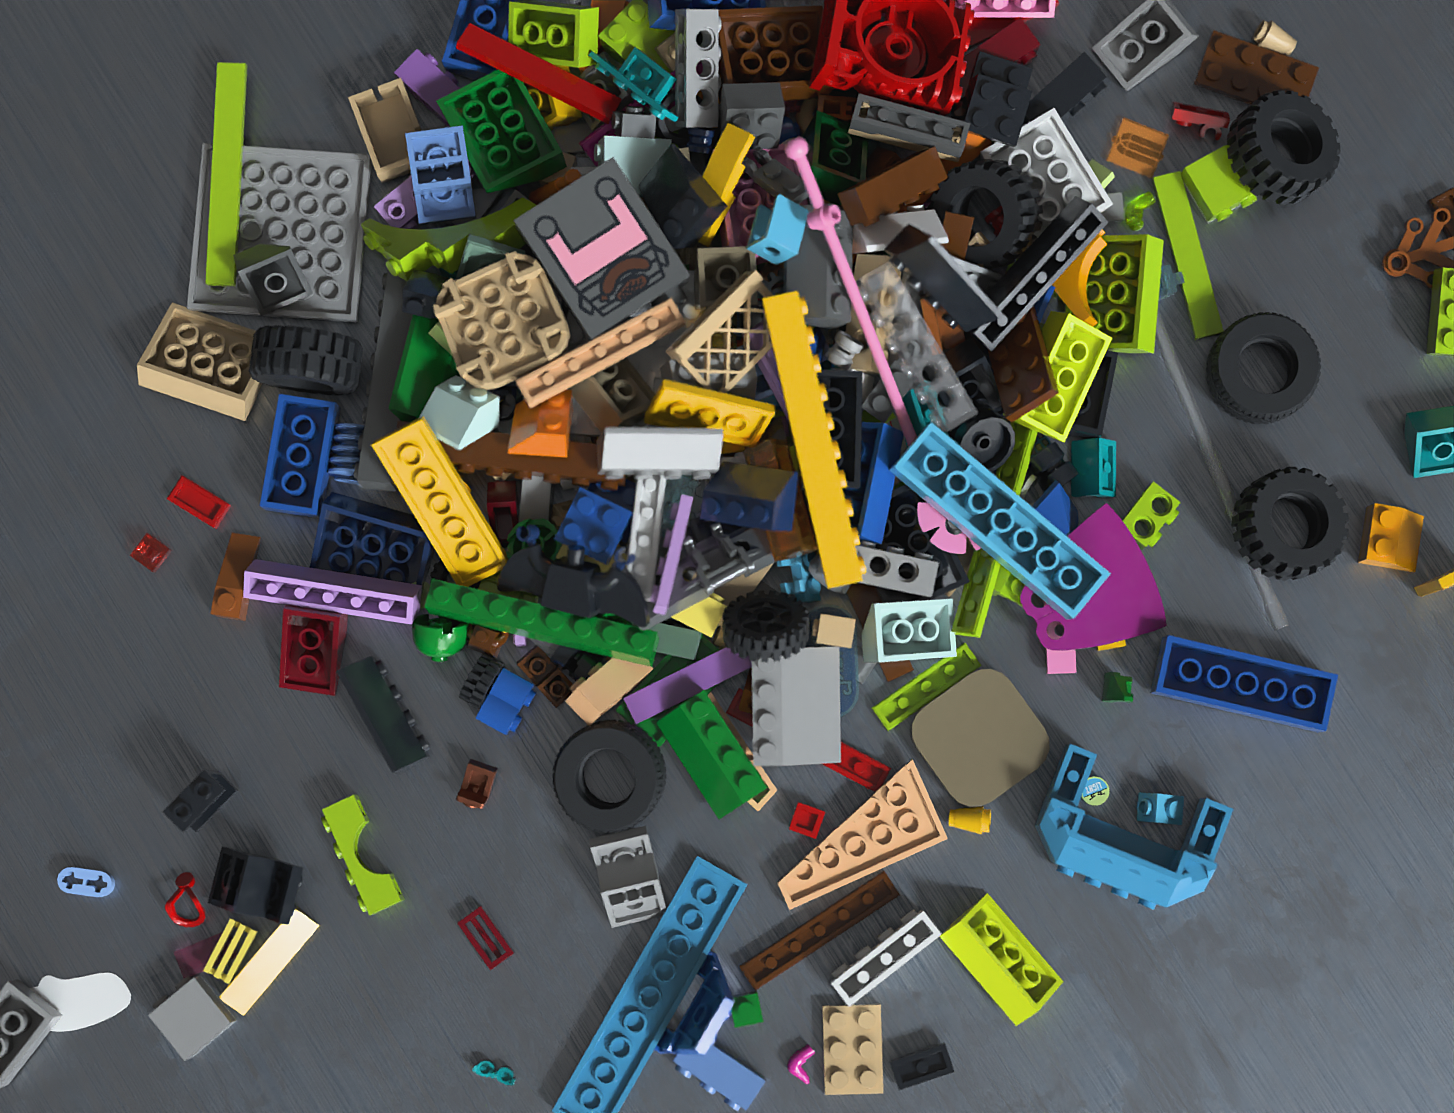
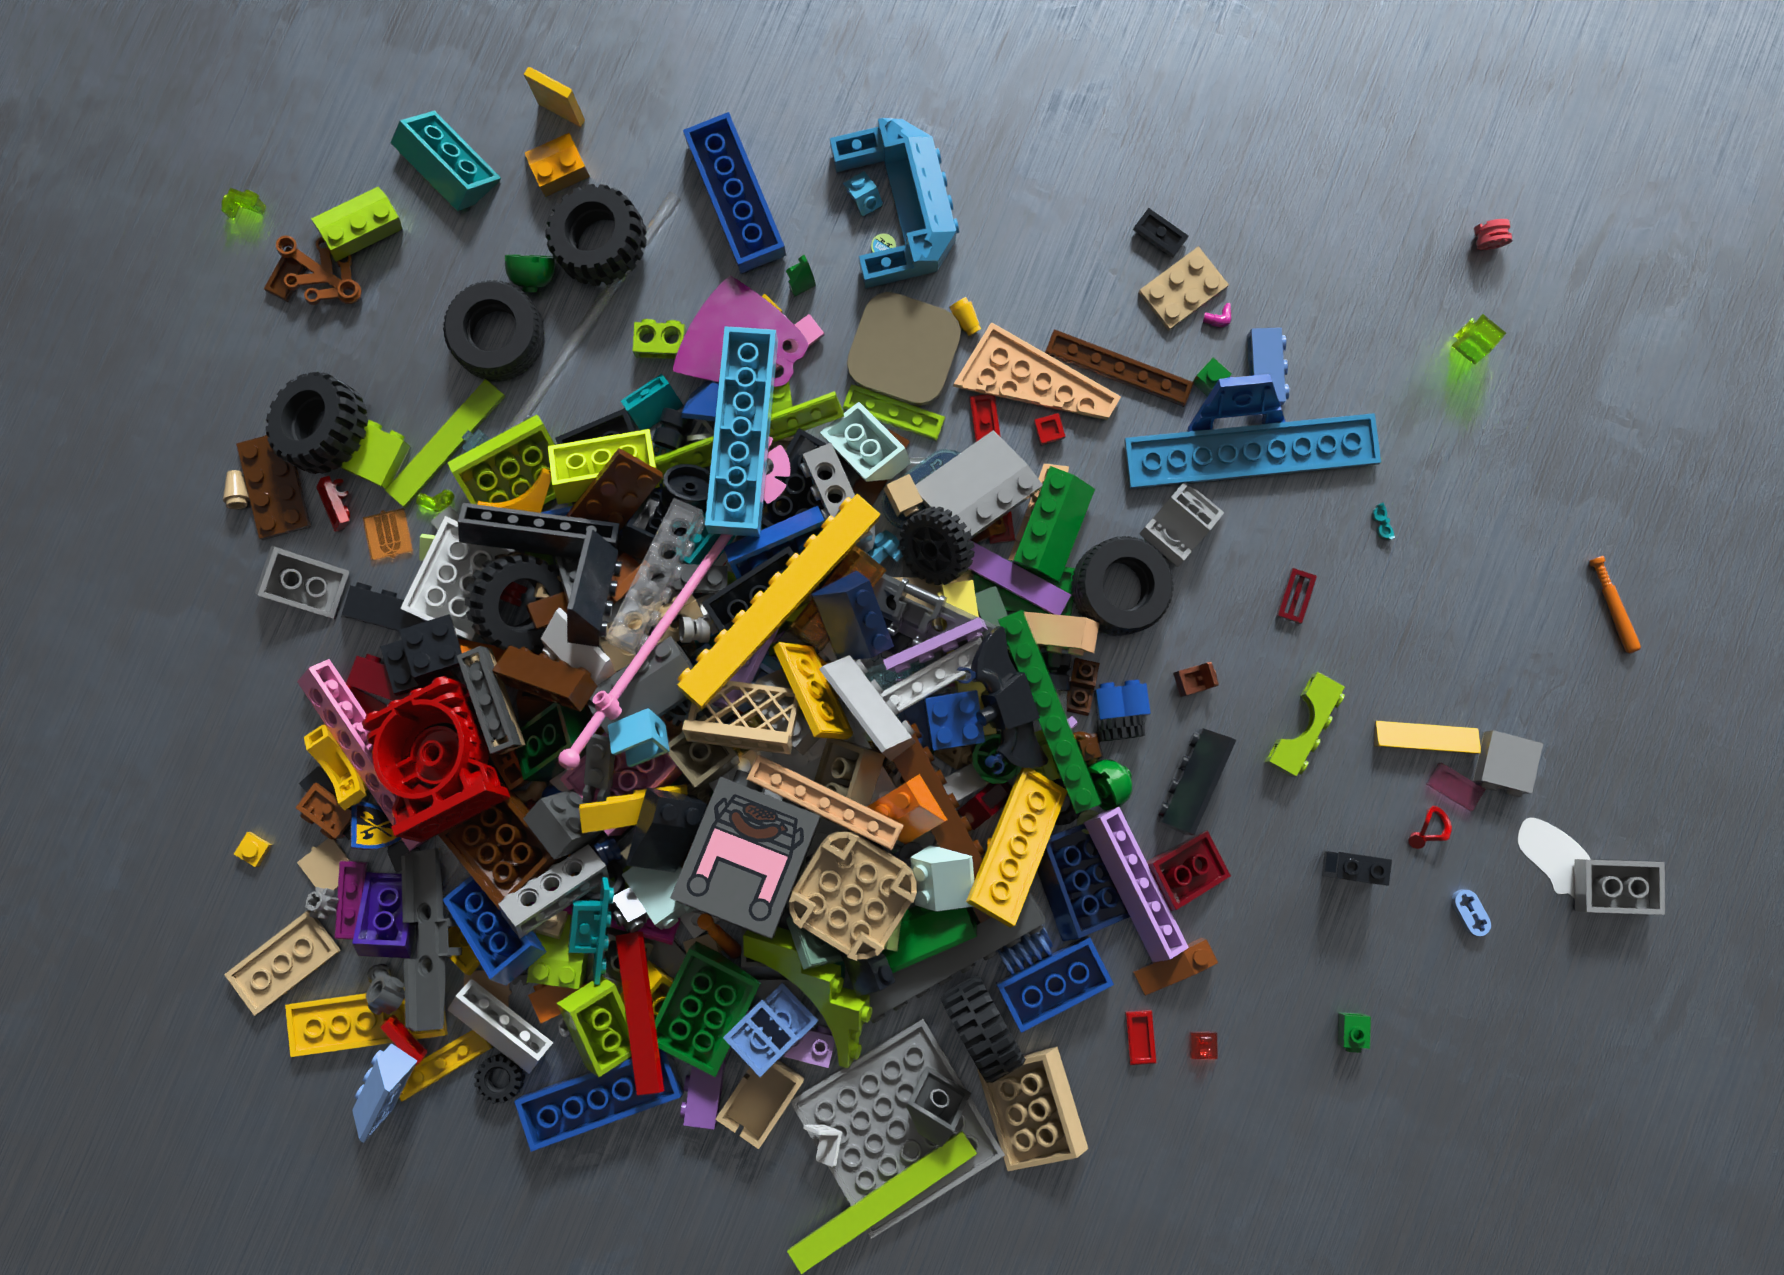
camera: 125 degrees left, 0 degrees up
light yellow tile [203,918,258,984] -> none
black bracket [208,846,303,925] -> none
white brick [830,909,942,1007] -> none
neon yellow slope [940,893,1064,1026] -> none
none -> green cylinder [505,254,555,292]
none -> white bracket [803,1125,842,1167]
none -> green brick [1338,1013,1371,1053]

